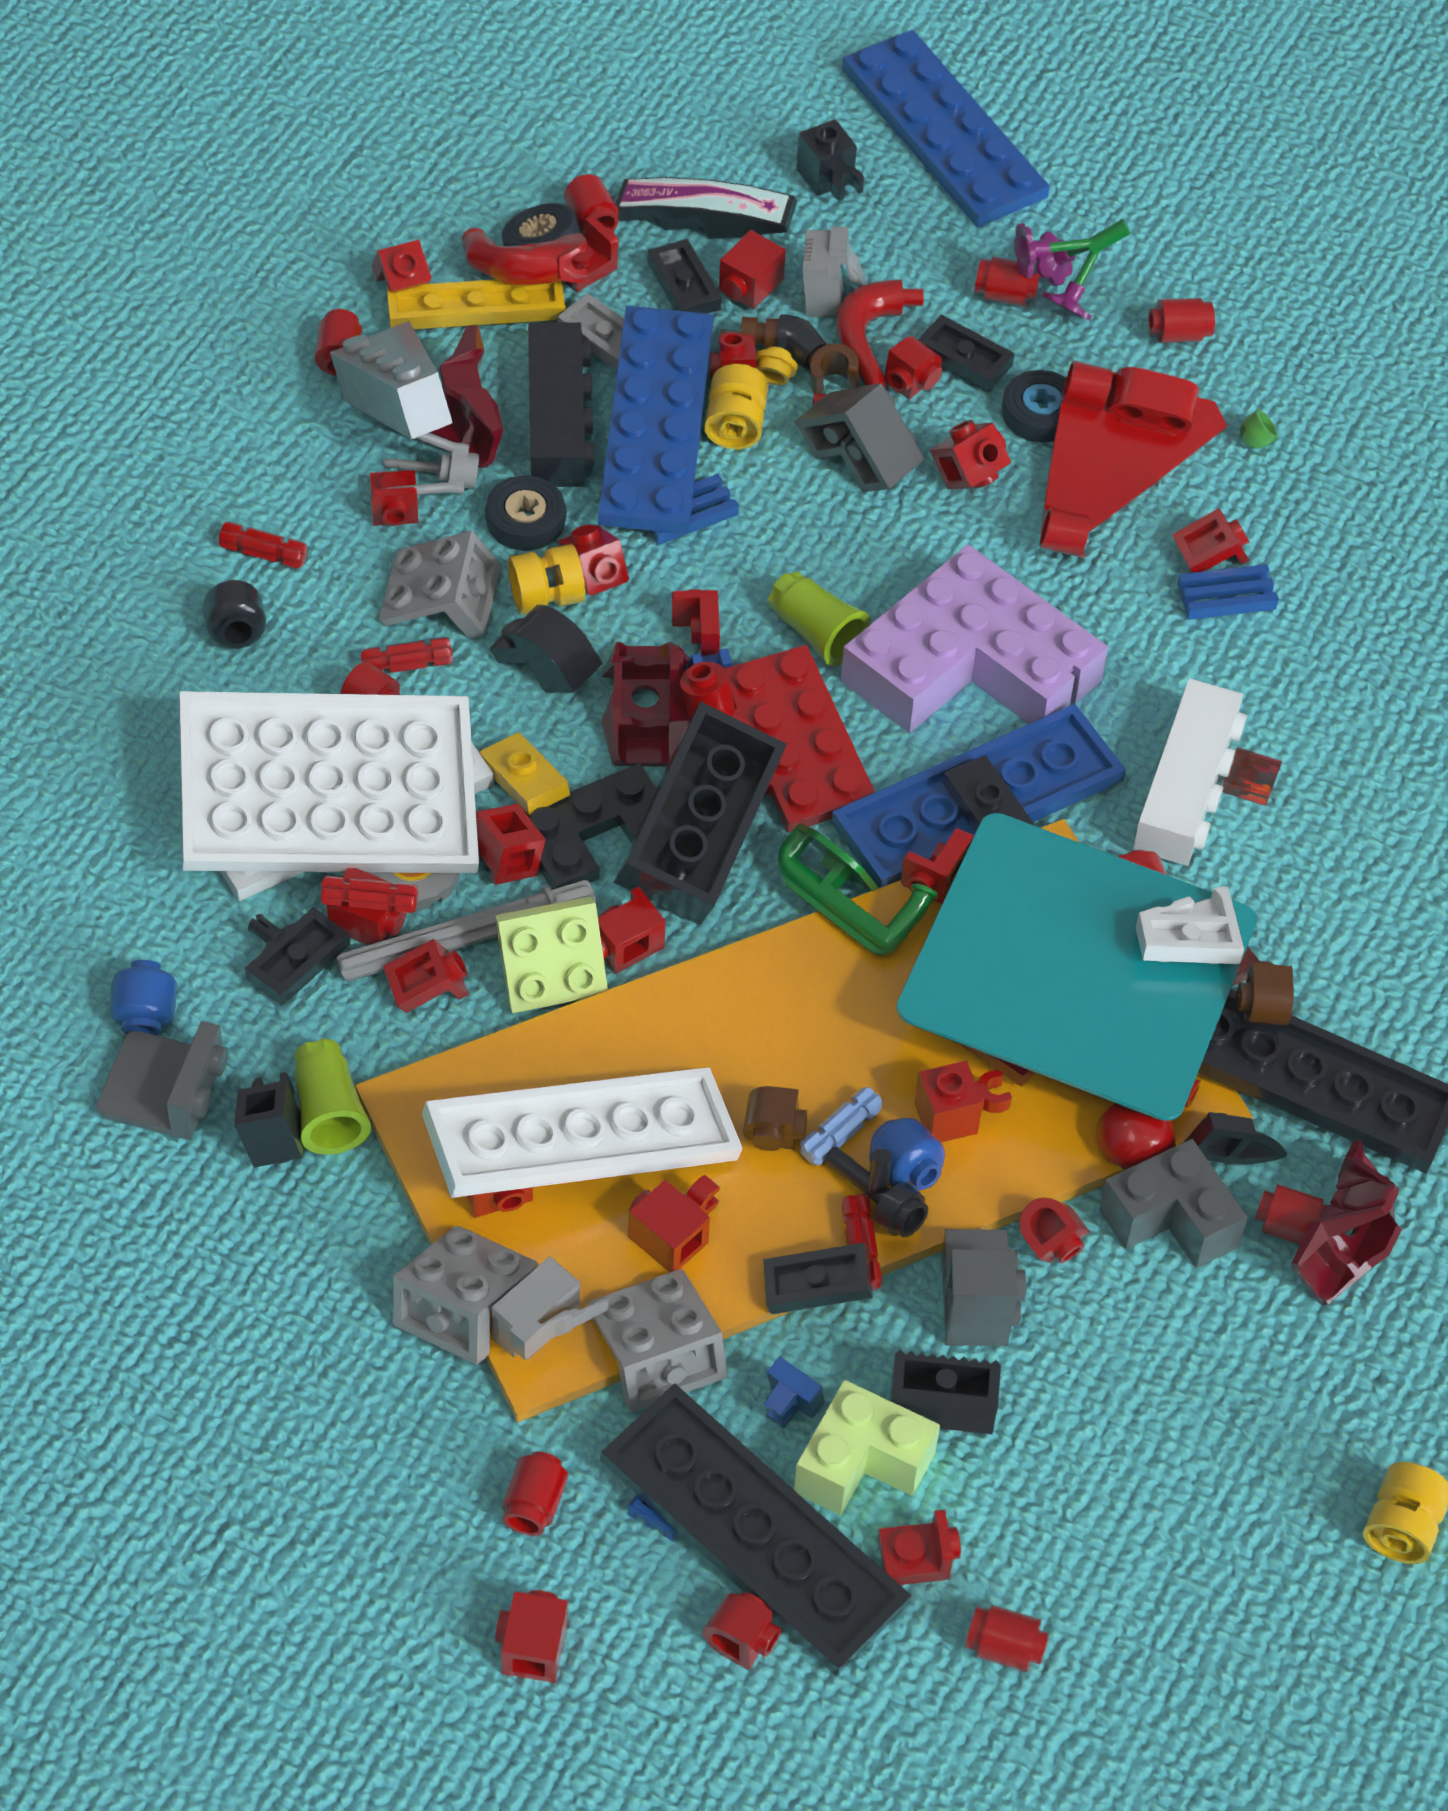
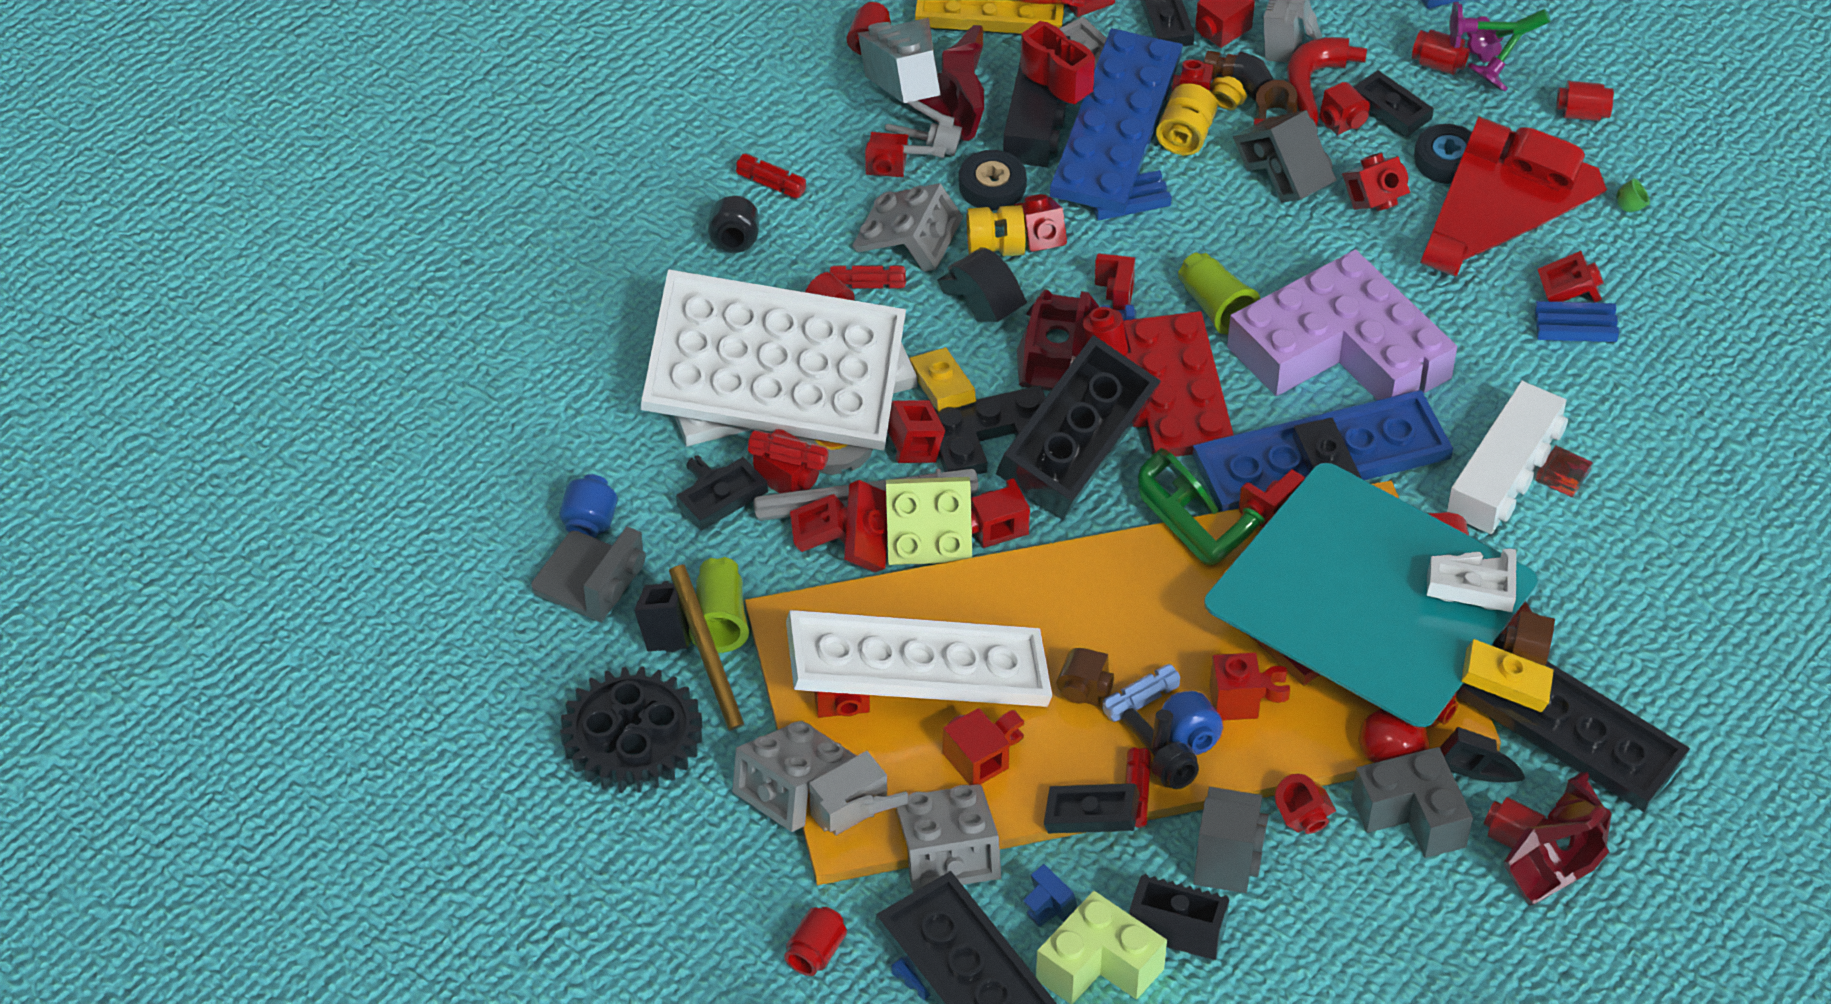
camera: 15 degrees right, 5 degrees down
none -> black gear [560,666,703,793]
none -> pearl gold bar [669,564,745,731]
none -> red plate [844,480,887,573]
none -> red brick [1020,21,1095,104]
none -> yellow plate [1461,639,1554,712]

